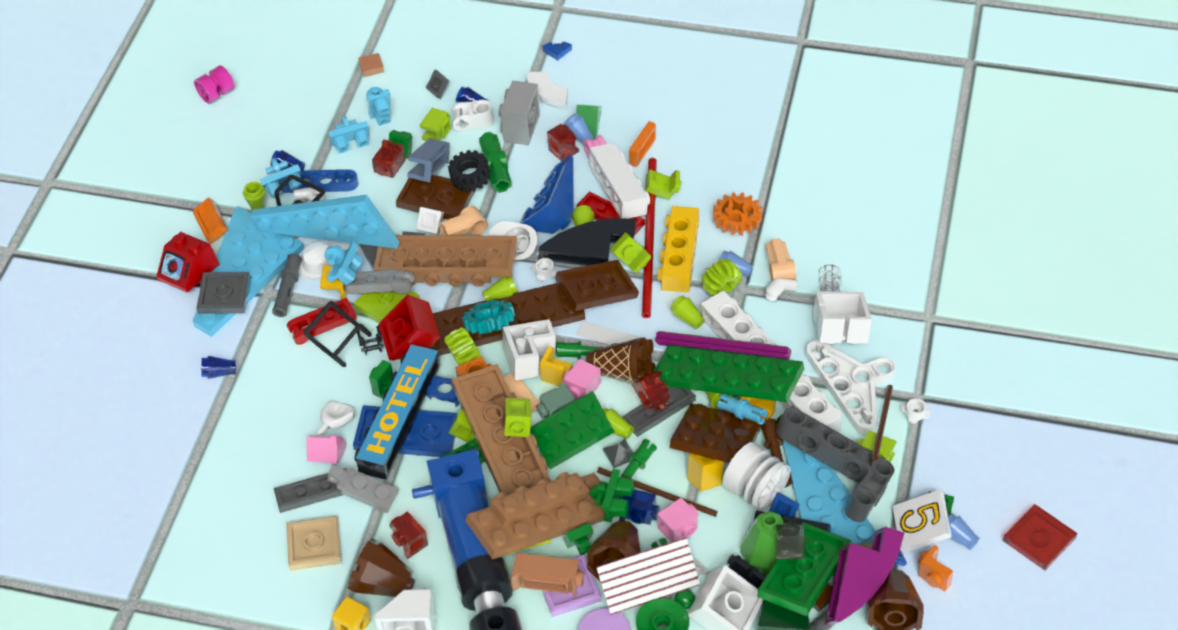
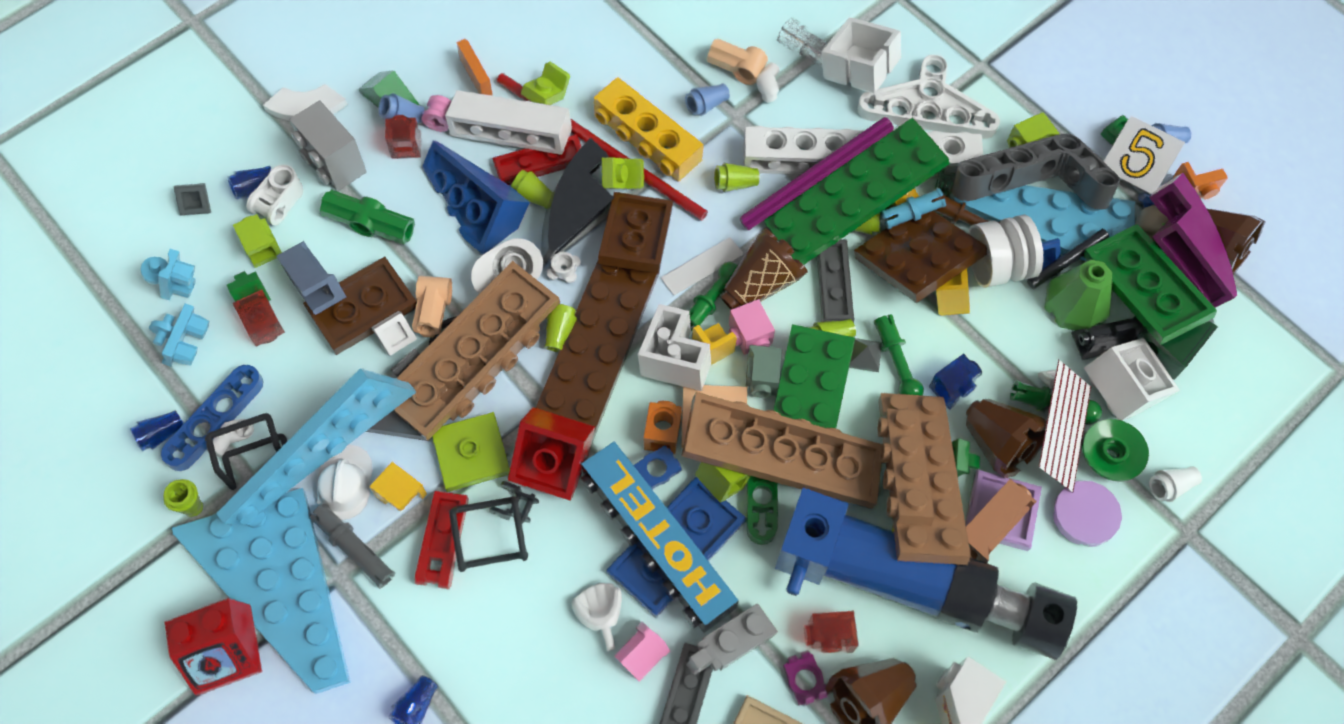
camera: 60 degrees left, 15 degrees up
orange tile [192,197,228,244] -> none
dark grey tile [196,272,251,314] -> none
medium azure hips [260,158,302,198] -> none
medium azure hips [324,241,363,285] -> none
light grey hinge [346,270,415,294] -> none
nougat tile [358,53,384,77] -> none
green bracket [369,360,393,399] -> none
lime gear [445,327,481,366] -> none
black tyre [448,150,491,192] -> none
teal gear [462,299,515,334] -> none
lime bracket [504,398,531,437] -> none
blue tile [542,41,572,61] -> none
green hips [589,469,635,522] -> none
reddish brown axle [597,467,718,517] -> none
clear red brick [631,370,670,411] -> none
bright pink brick [657,498,698,542] -> none
lime gear [701,259,742,296] -> none
orange gear [713,192,762,236] -> none
clear smoke bracket [775,522,805,559] -> none
reddish brown axle [872,385,893,461] -> none
white plate [901,398,931,424] -> none
clear red tile [1002,504,1078,571] -> none
none -> magenta piece [783,650,827,706]

